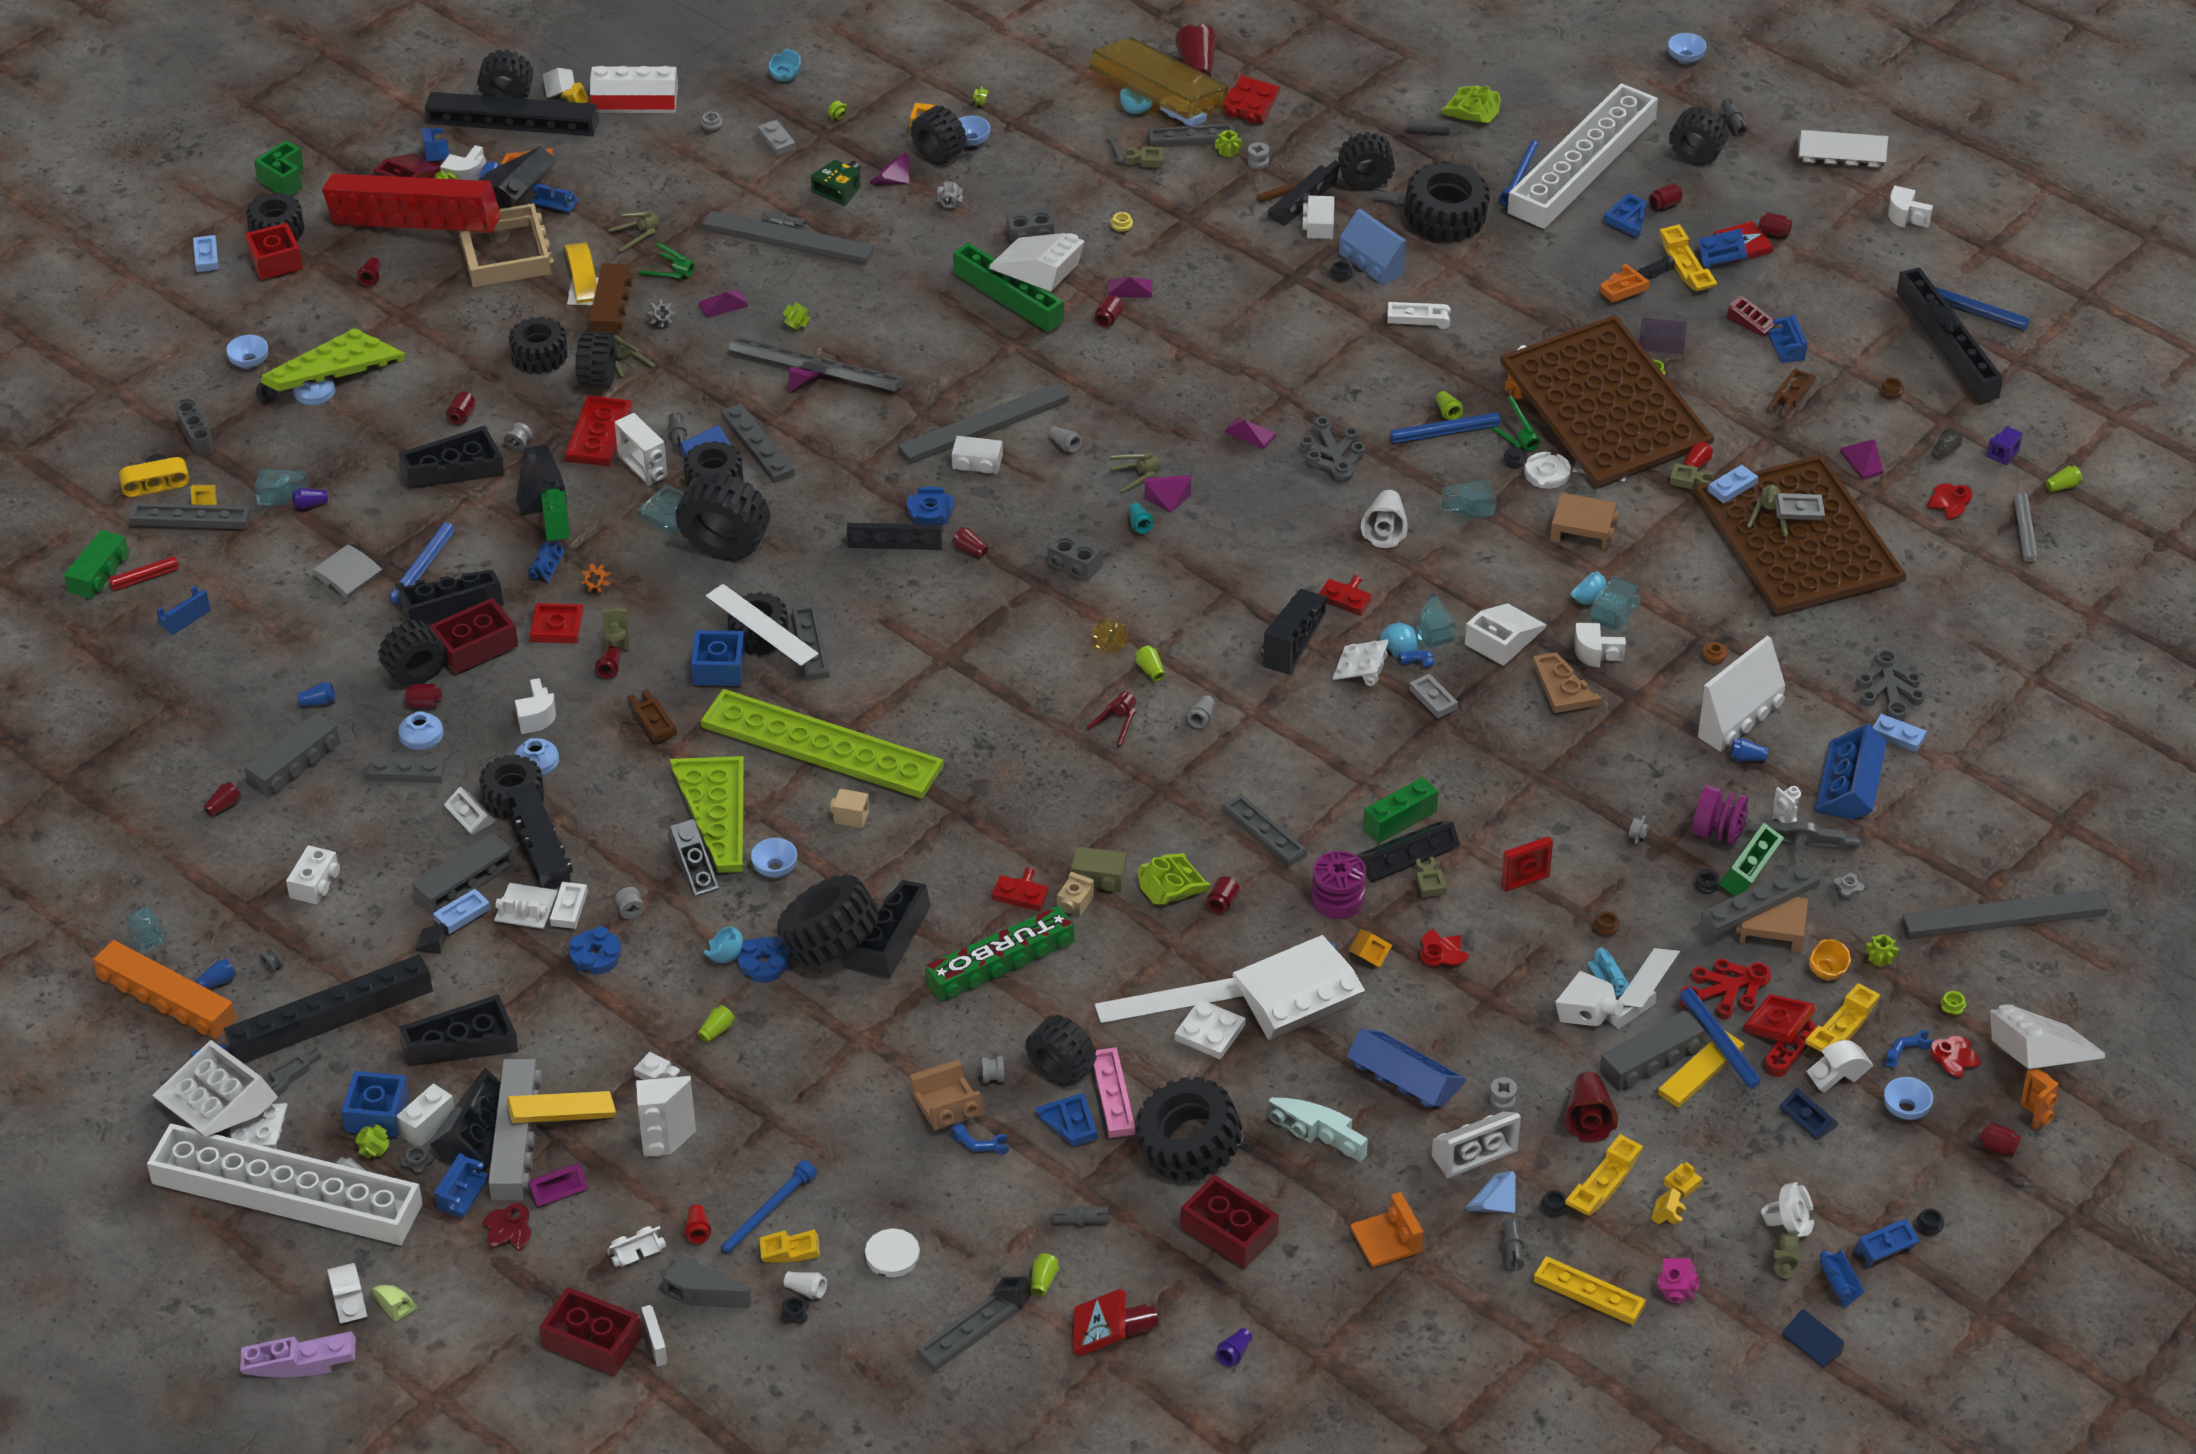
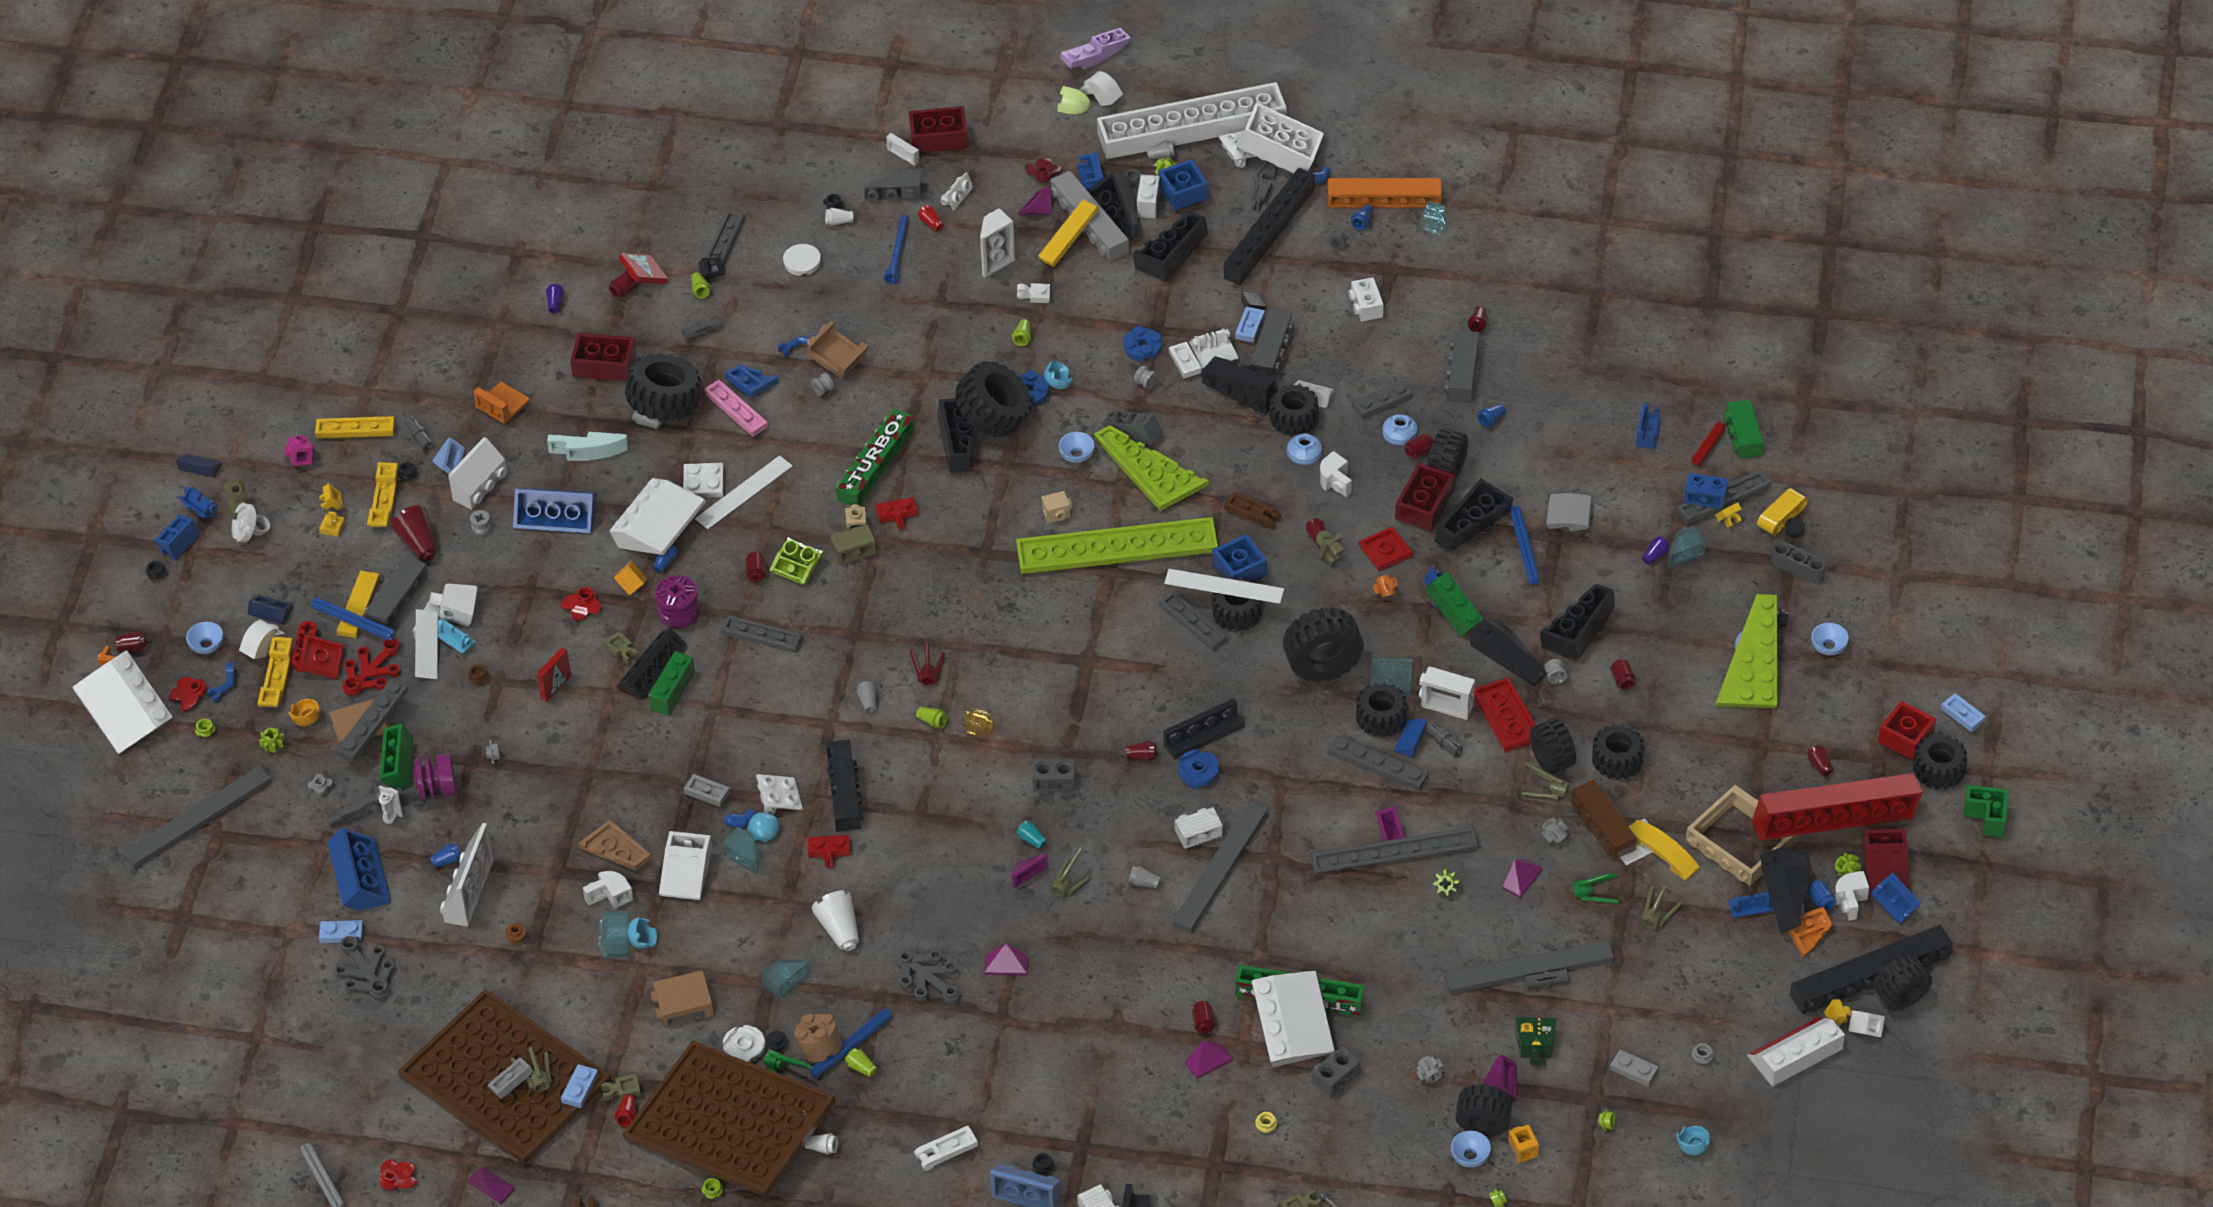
camera: 150 degrees right, 5 degrees up
yellow slope [760,1229,820,1263] -> none
black tyre [1025,1015,1097,1087] -> none
black bush [1695,869,1719,894] -> none
none -> medium nougat brick [794,1014,843,1062]
none -> blue brick [1684,473,1728,509]

